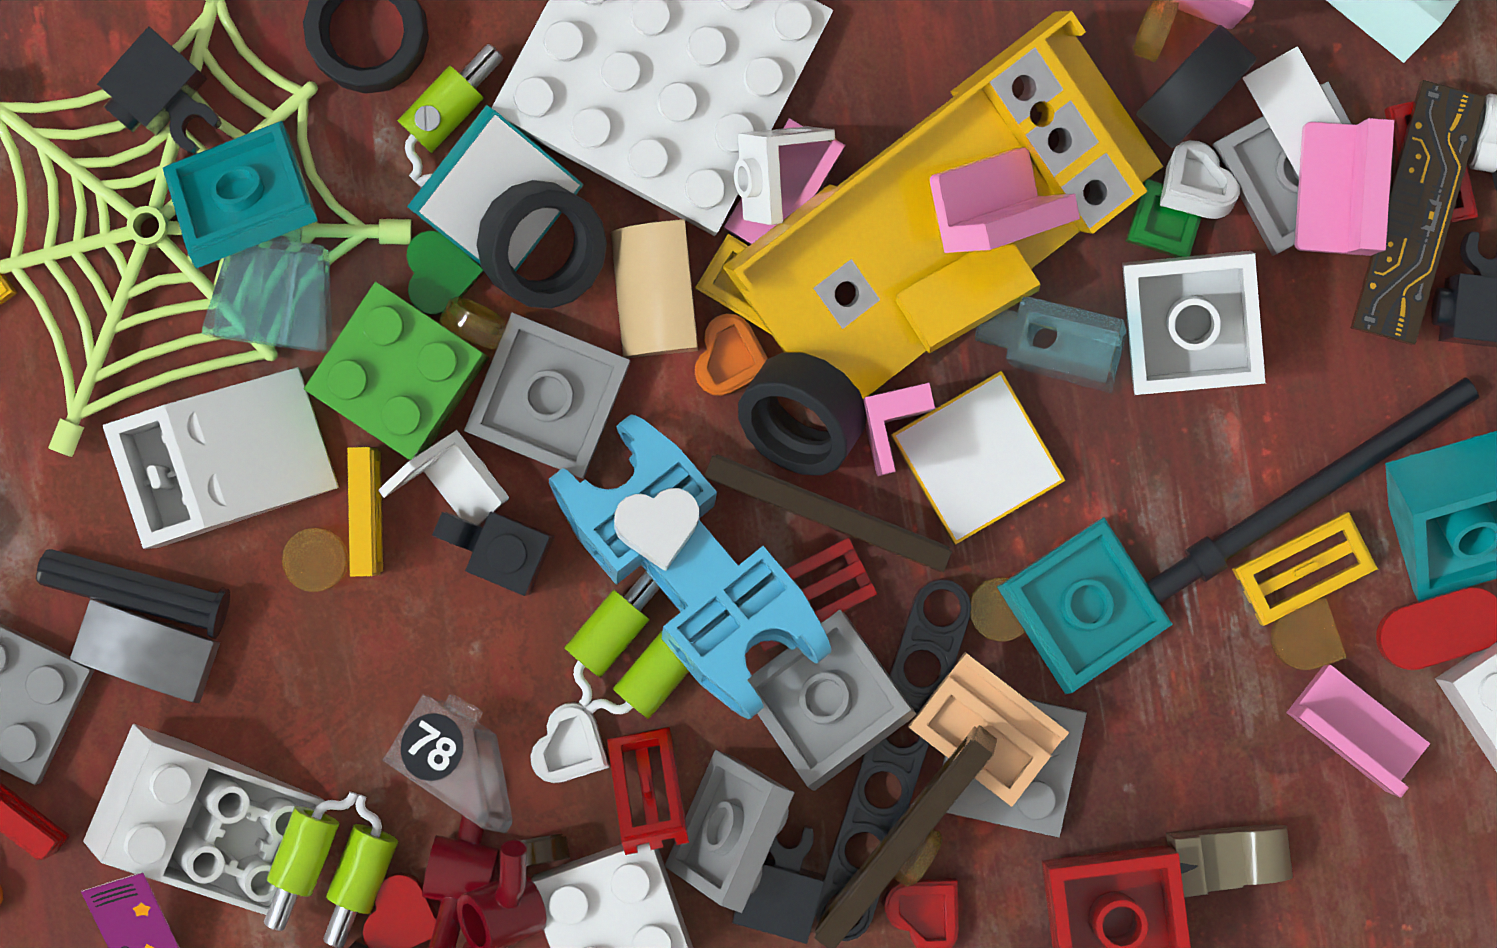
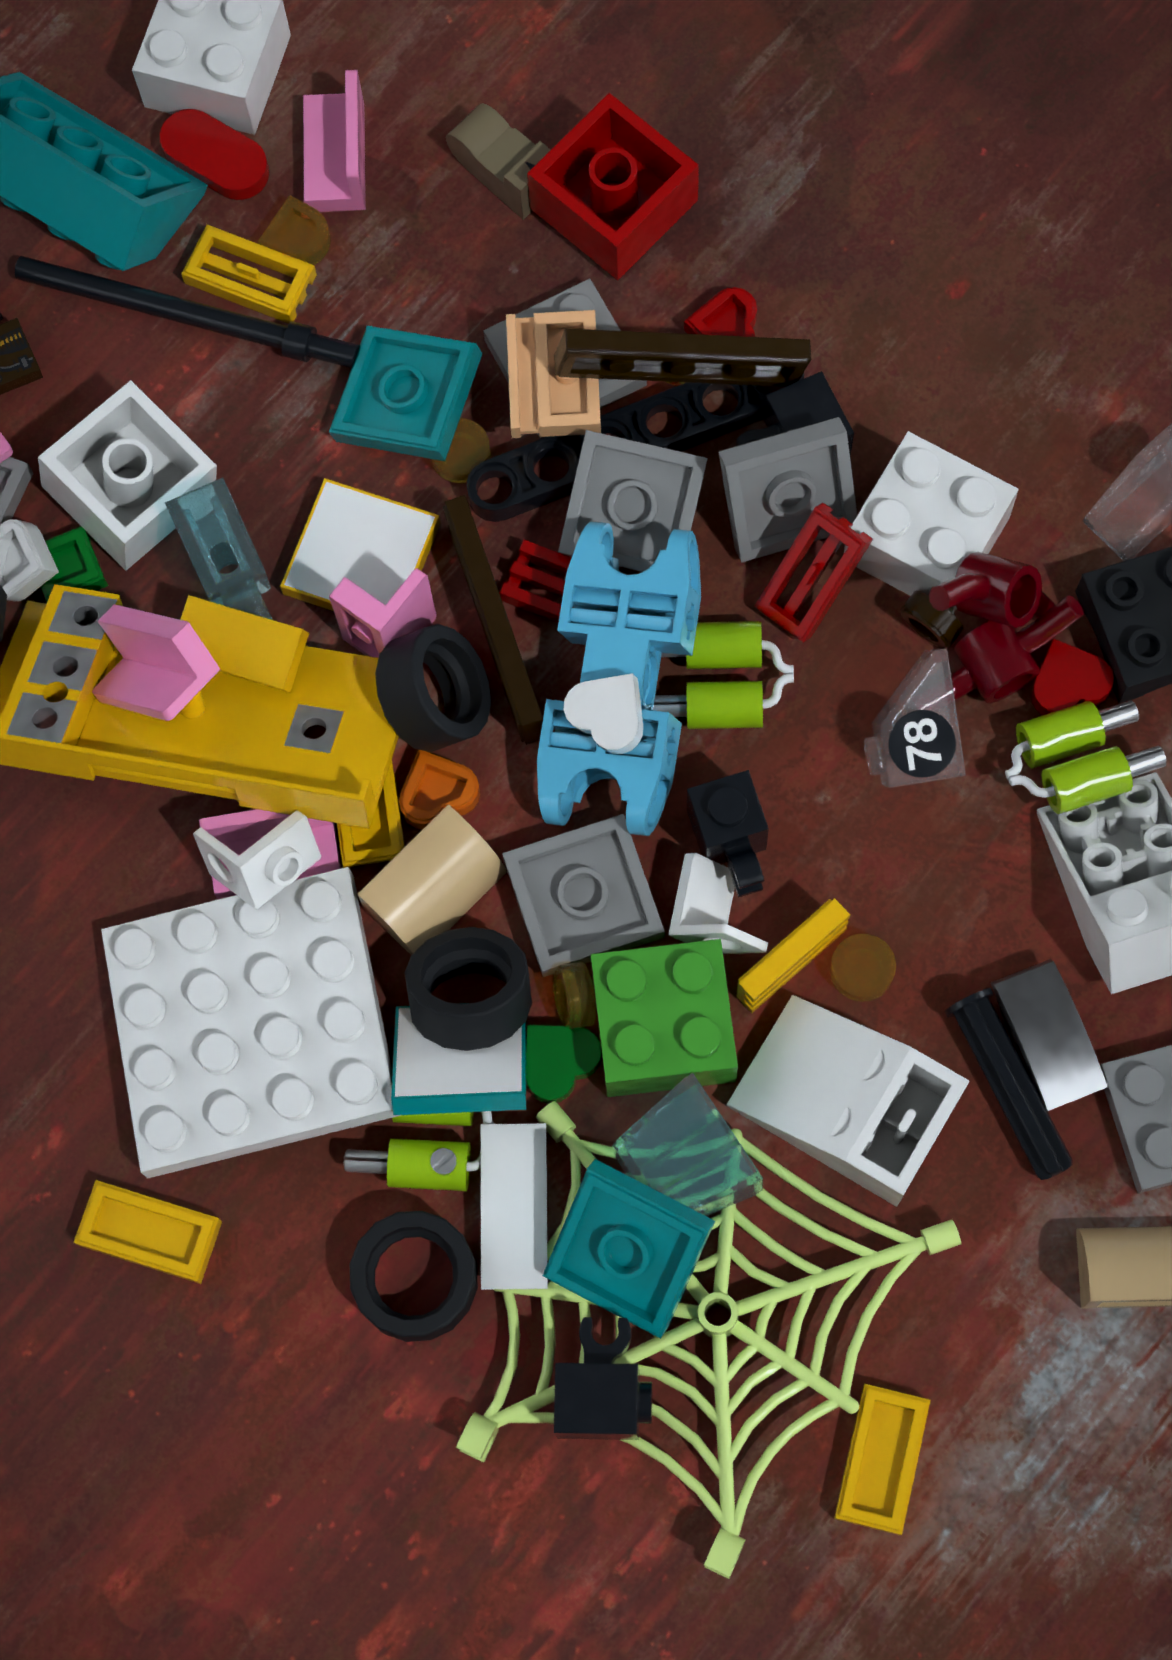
camera: 125 degrees left, 15 degrees down
white tile [530,702,610,783] -> none
none -> white sticker [481,1123,548,1290]

